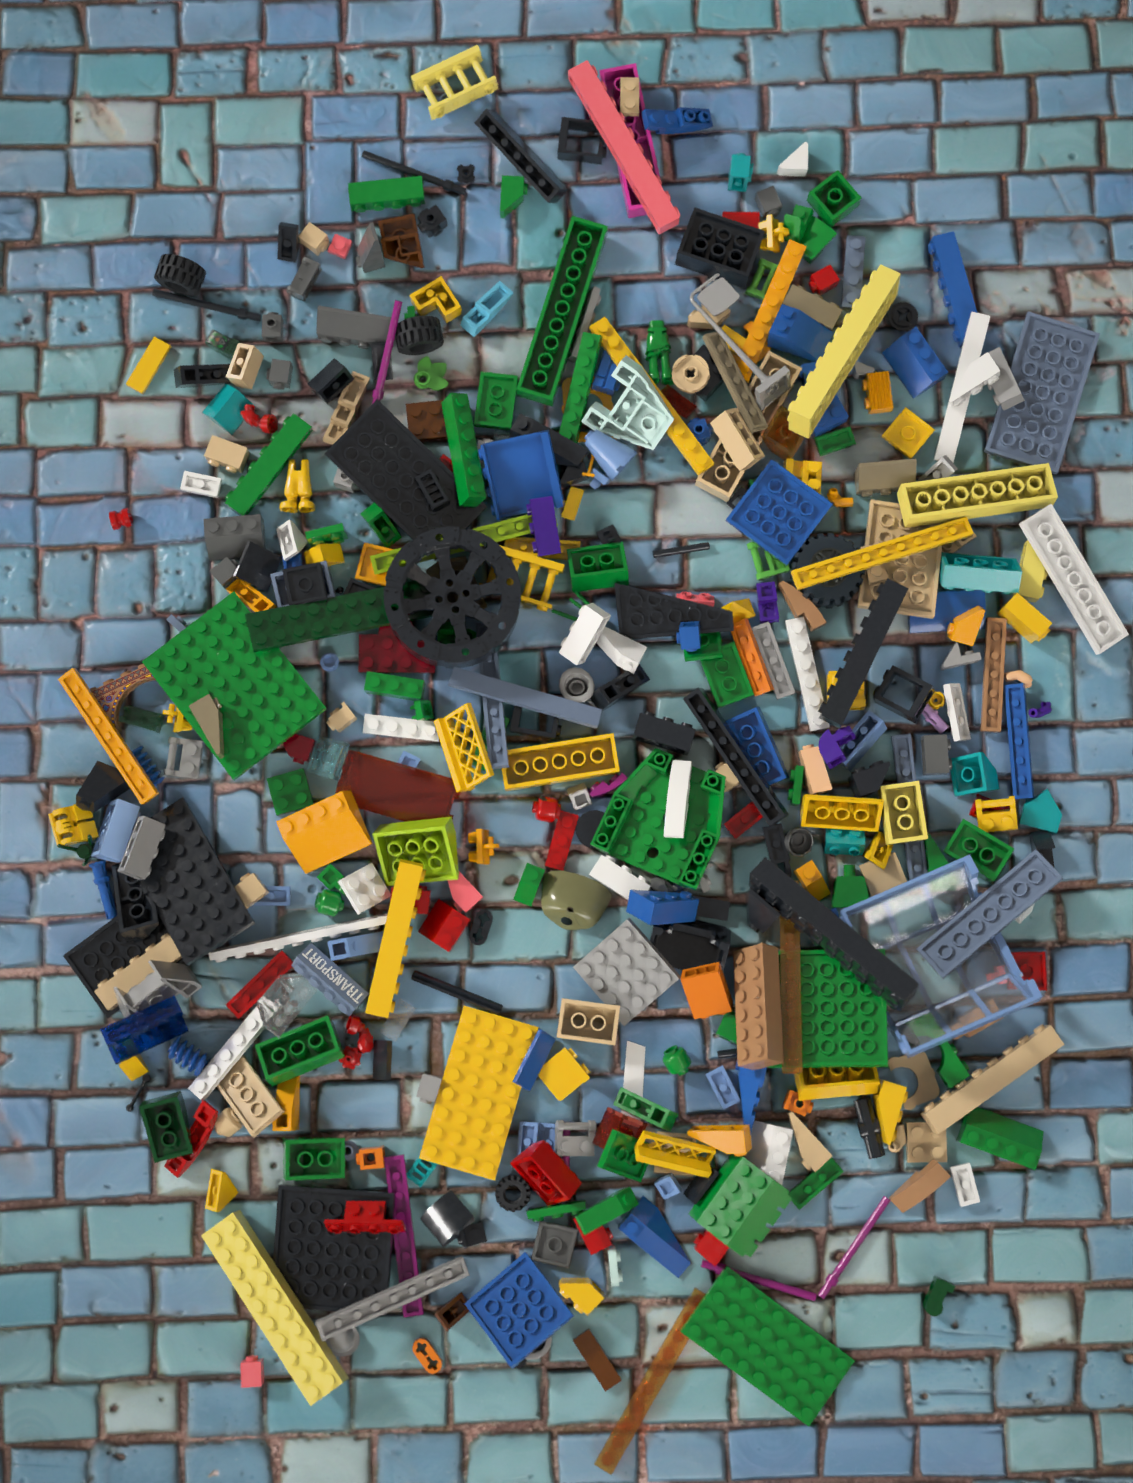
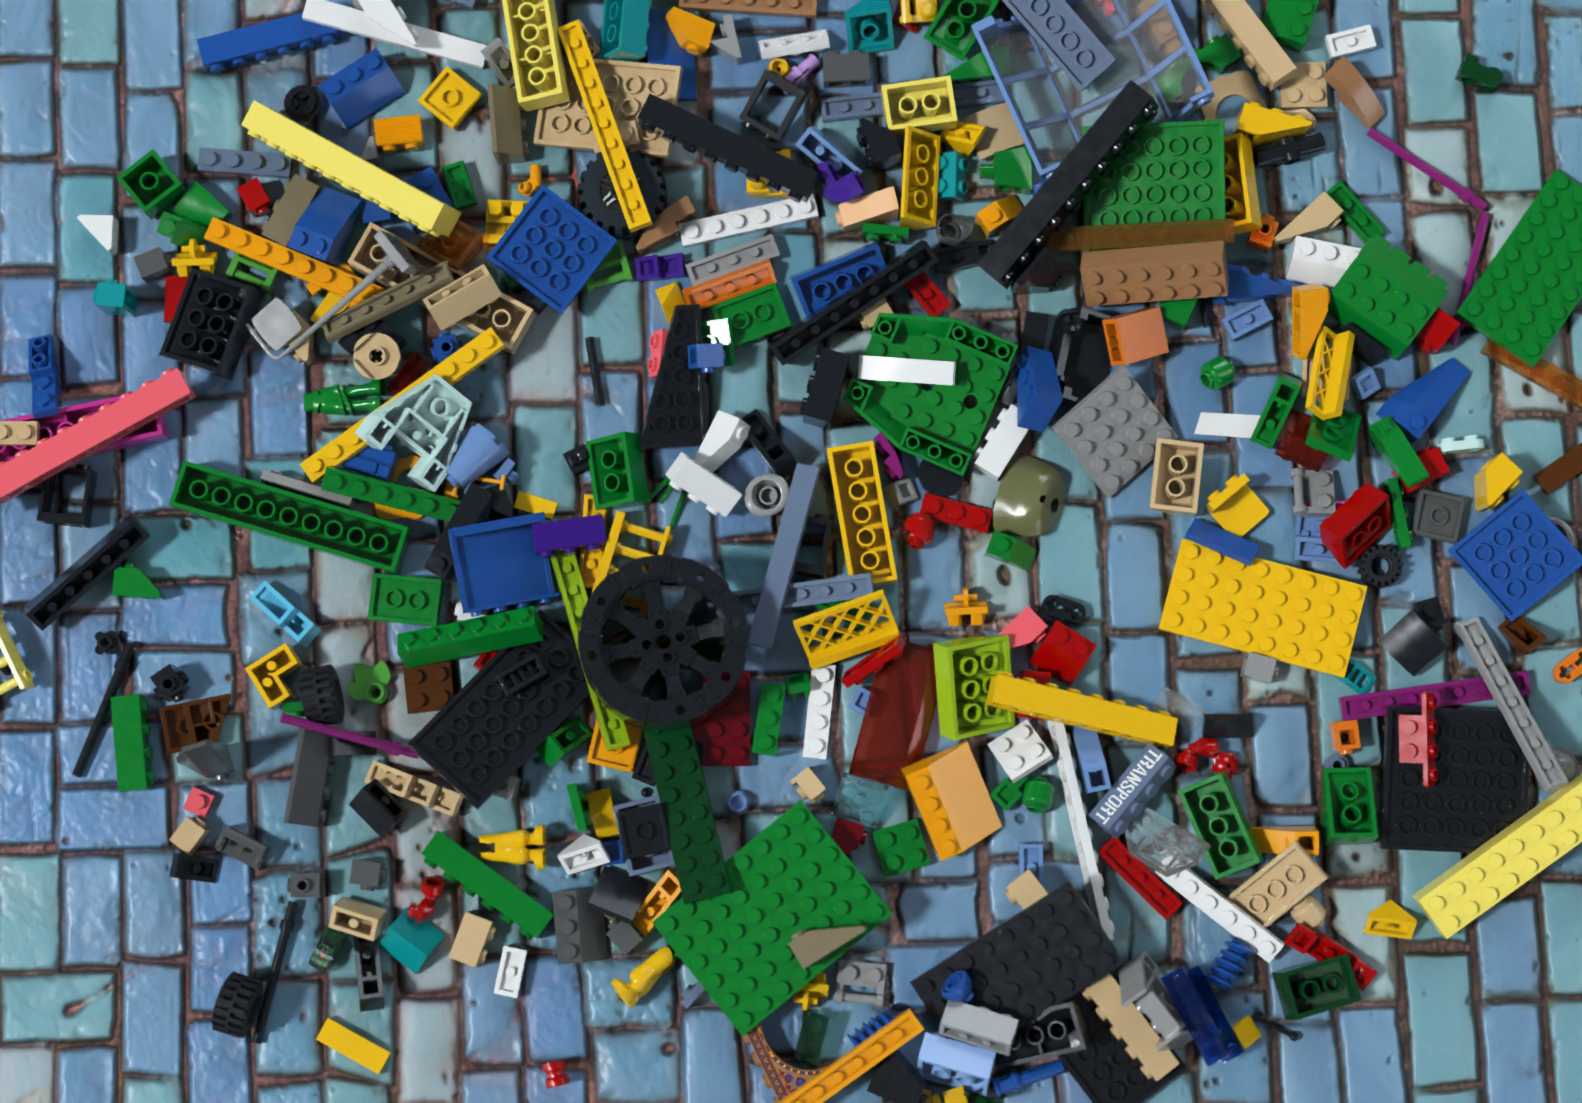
camera: 90 degrees left, 0 degrees up
black axle [411,970,503,1014] -> none
none -> yellow piece [610,947,675,1009]
none -> red plate [841,634,906,688]
none -> blue brick [941,970,974,1003]

